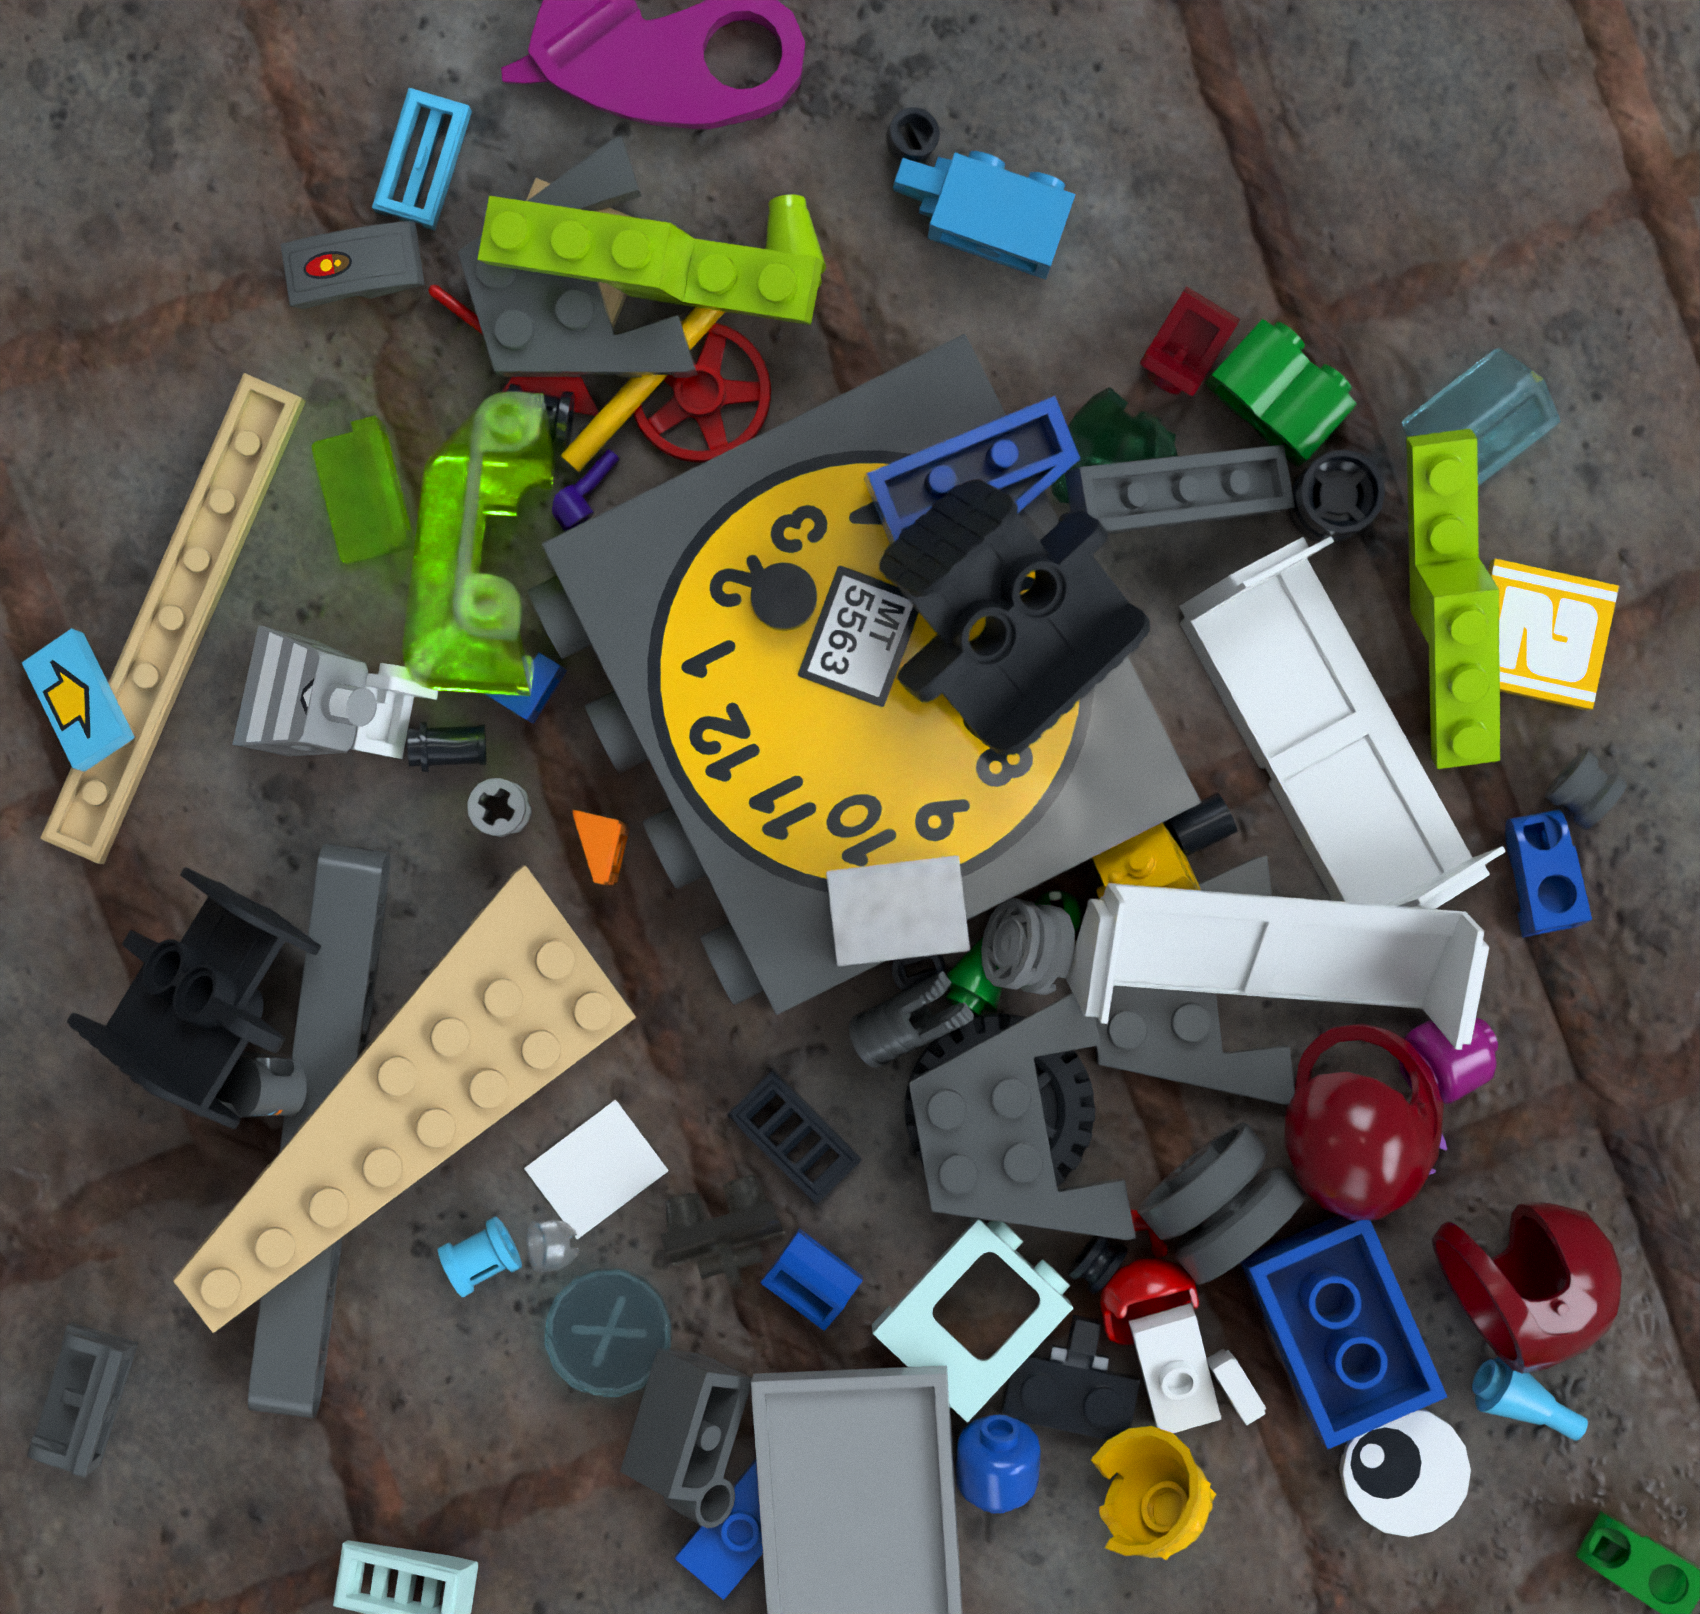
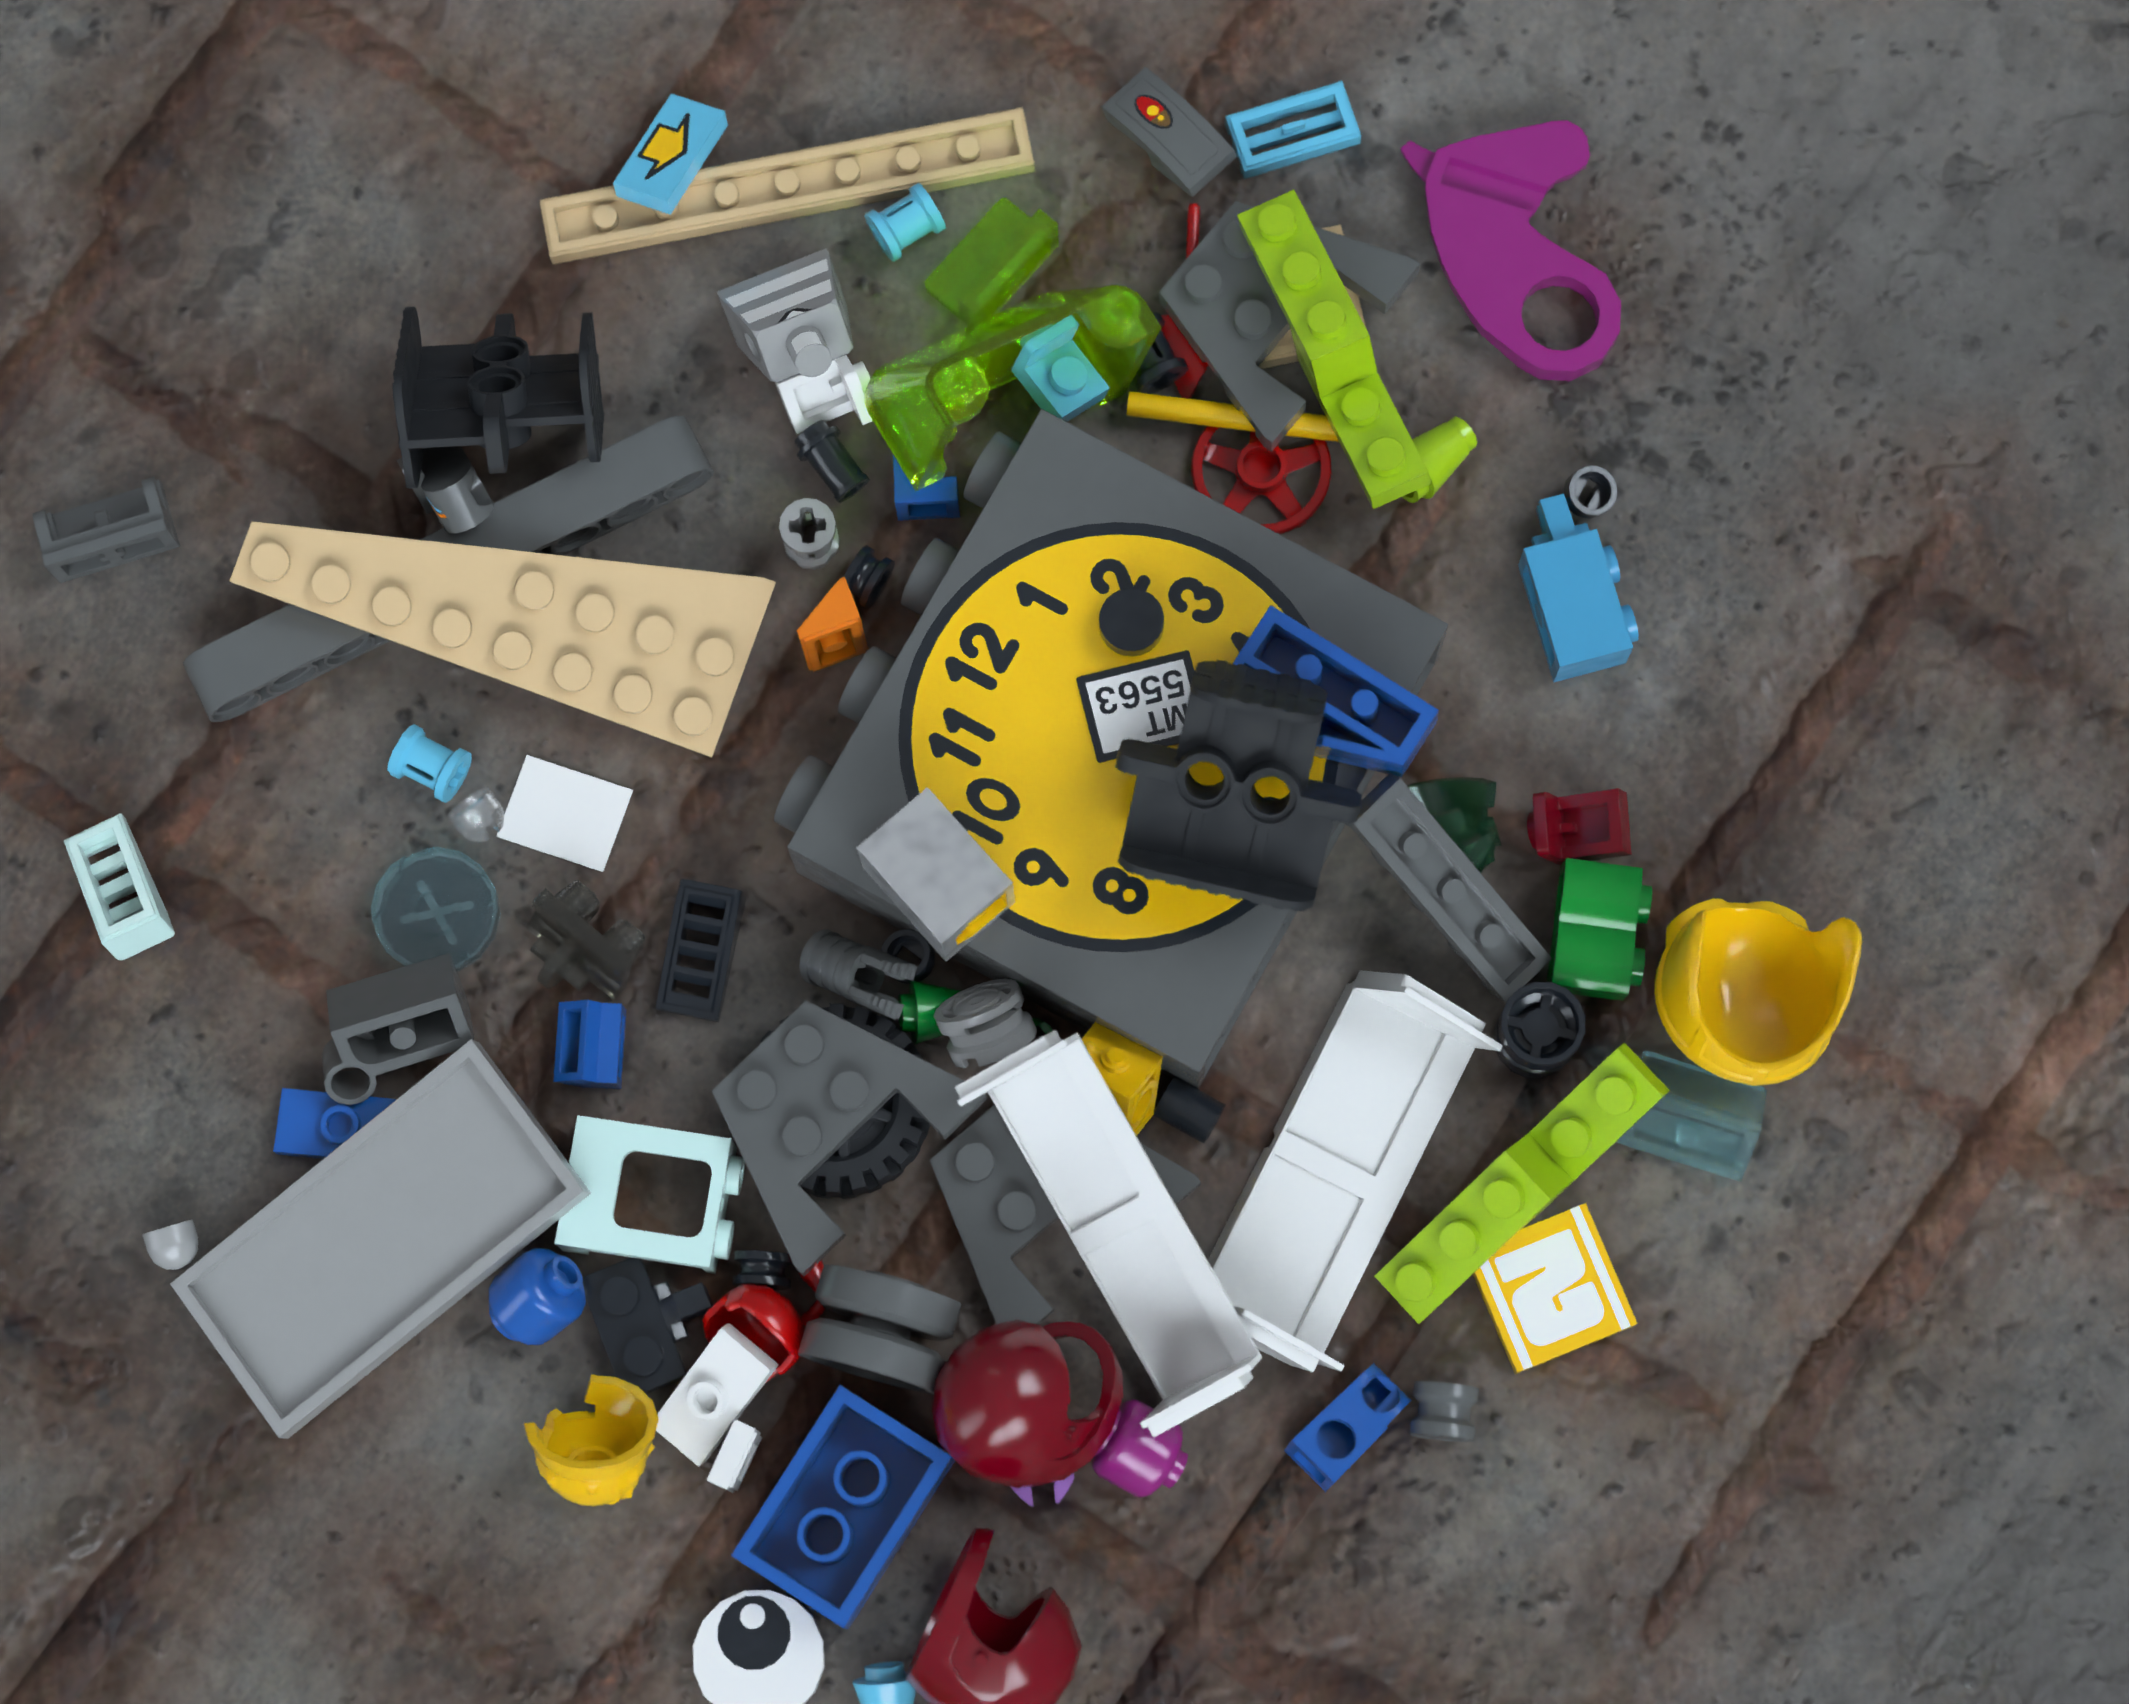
camera: 65 degrees right, 10 degrees down
dark purple hand [552,449,620,532] -> none
none -> black bush [844,545,895,610]
none -> medium azure bush [865,183,946,262]
none -> medium azure bracket [1011,314,1110,422]
none -> yellow piece [1655,898,1862,1086]

